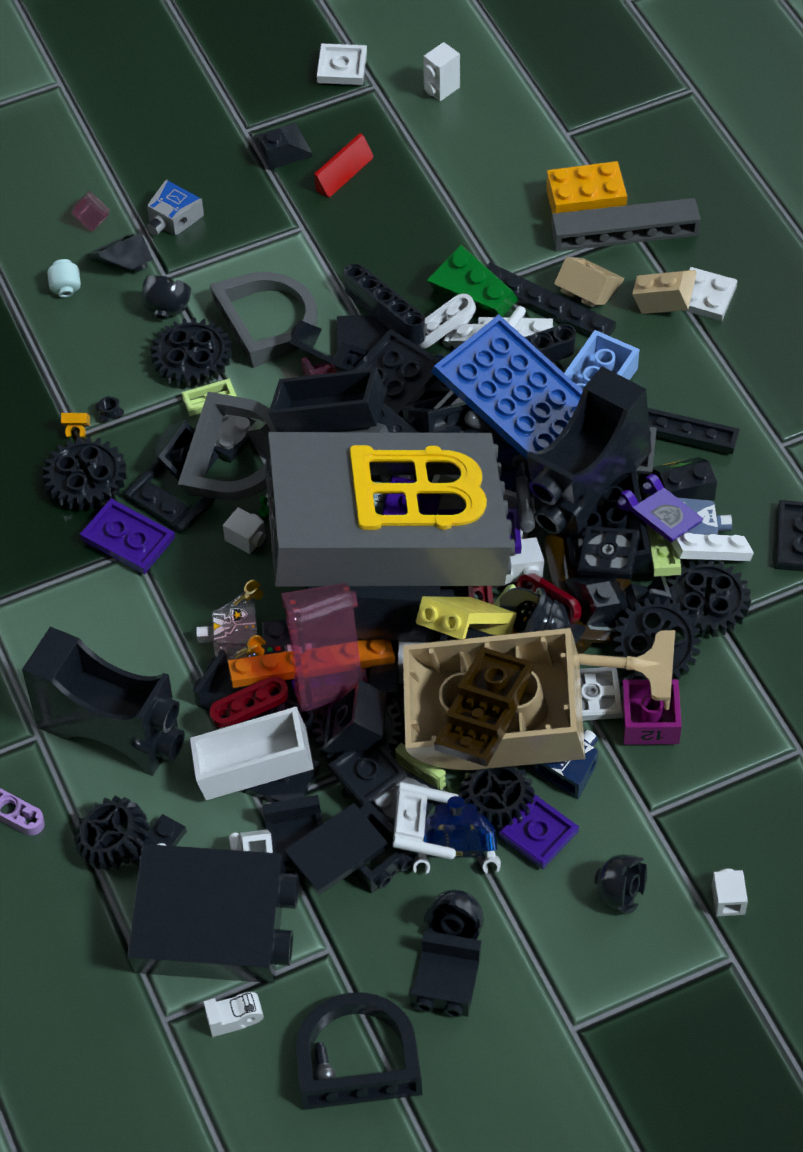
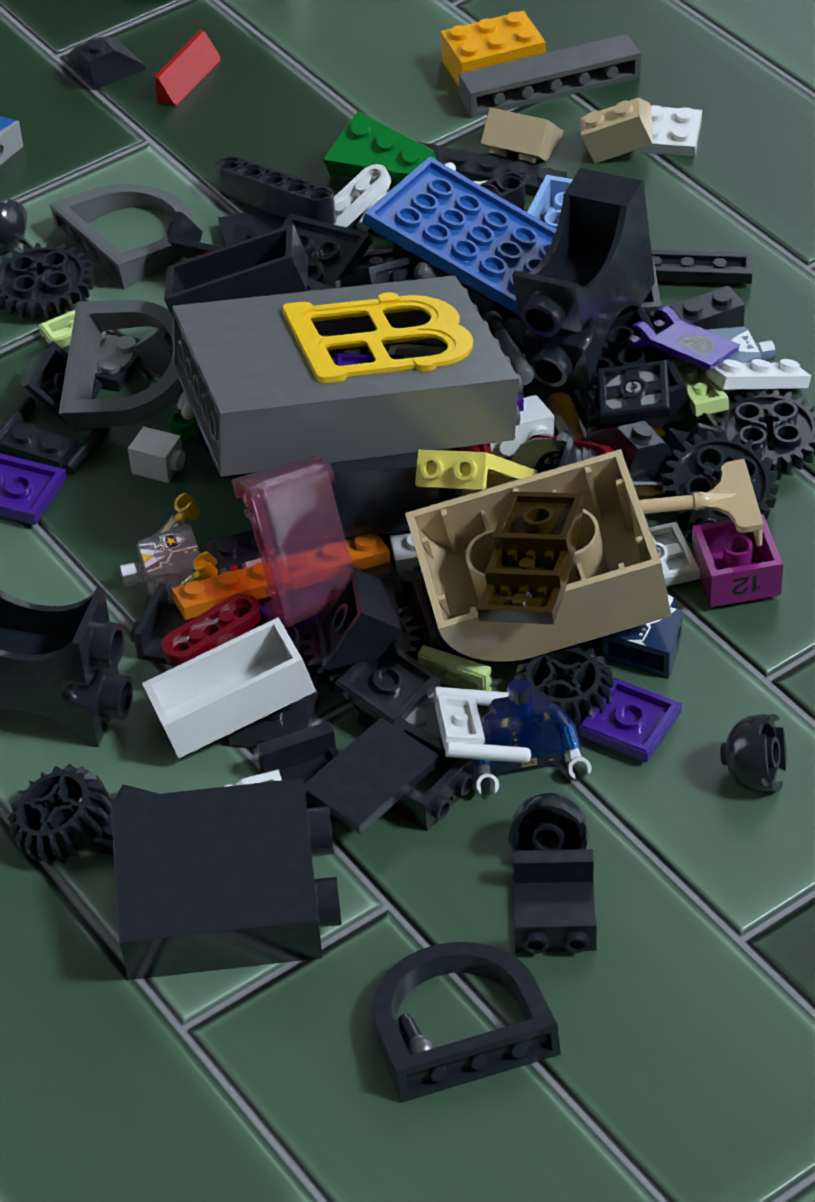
camera: 10 degrees left, 10 degrees down
white leg [204,992,264,1037] -> none

